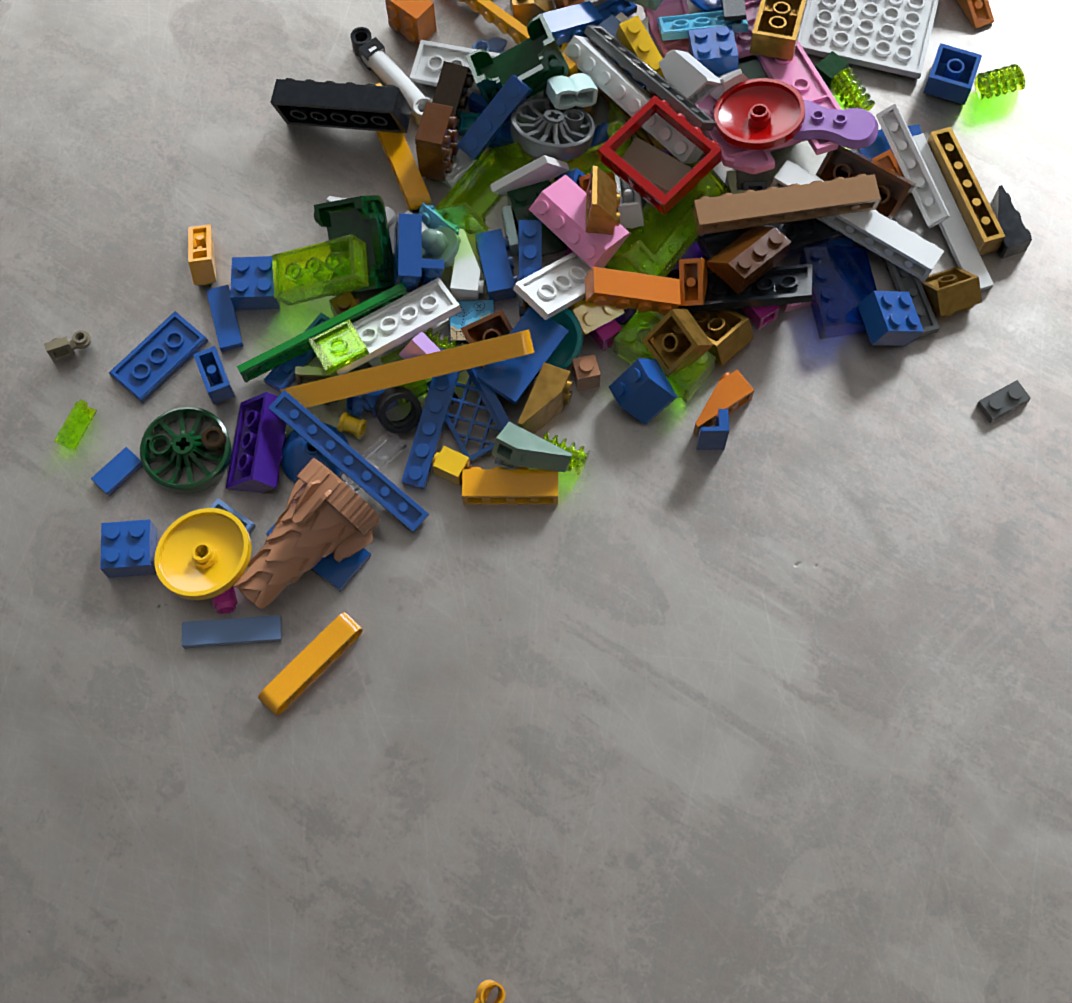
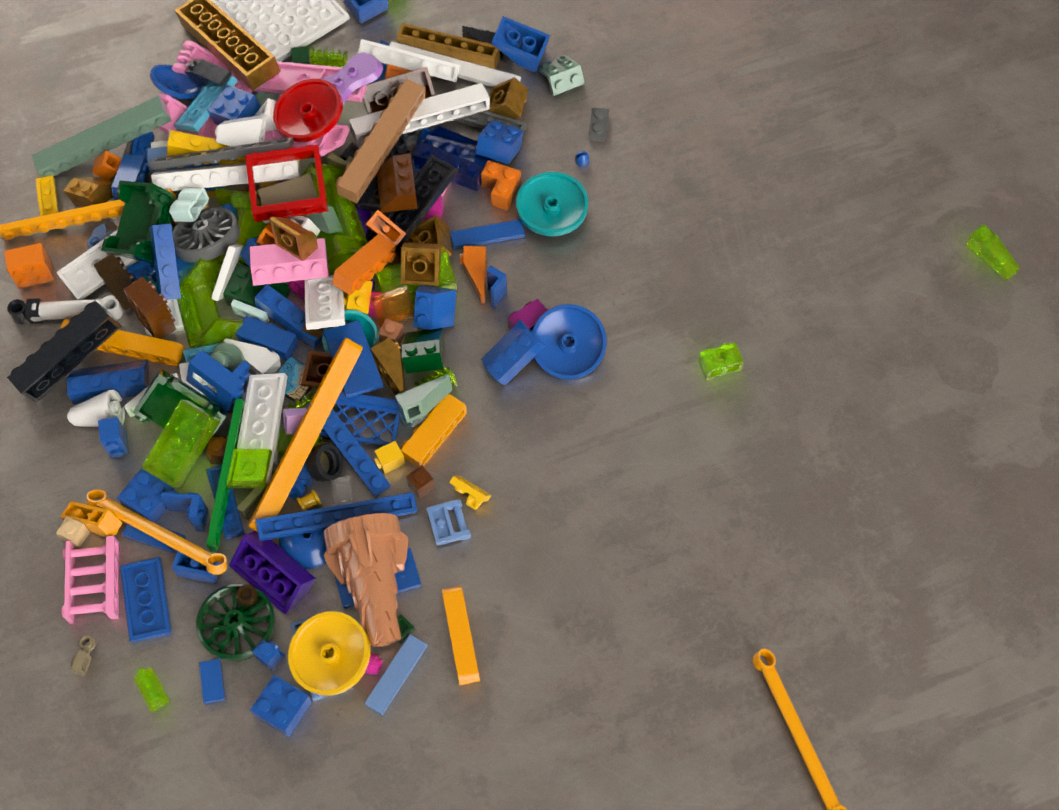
camera: 55 degrees left, 5 degrees down
none -> tan brick [56,516,90,549]
none -> bright pink fence [61,536,119,624]
none -> blue slope [67,360,149,405]
none -> white cone [67,390,125,427]
none -> light orange piece [86,489,227,575]
none -> blue brick [98,417,129,458]
none -> blue bracket [160,491,209,532]
none -> blue brick [252,639,285,671]
none -> sand green slope [306,205,343,233]
none -> clear orange tile [371,285,414,328]
none -> dark green tile [397,614,415,644]
none -> dark green slope [402,328,444,374]
none -> reddish brown brick [406,465,435,499]
none -> medium blue plate [427,500,471,546]
none -> yellow hinge [449,475,491,510]
none -> blue tile [450,219,525,250]
none -> orange brick [481,160,521,211]
none -> blue slope [481,320,545,385]
none -> blue slope [491,16,550,73]
none -> magenta brick [508,298,548,331]
none -> teal dish [516,172,588,236]
none -> blue dish [532,304,607,380]
none -> bracket [538,55,585,96]
none -> blue hinge [575,151,589,166]
none -> clear neon green brick [699,342,744,380]

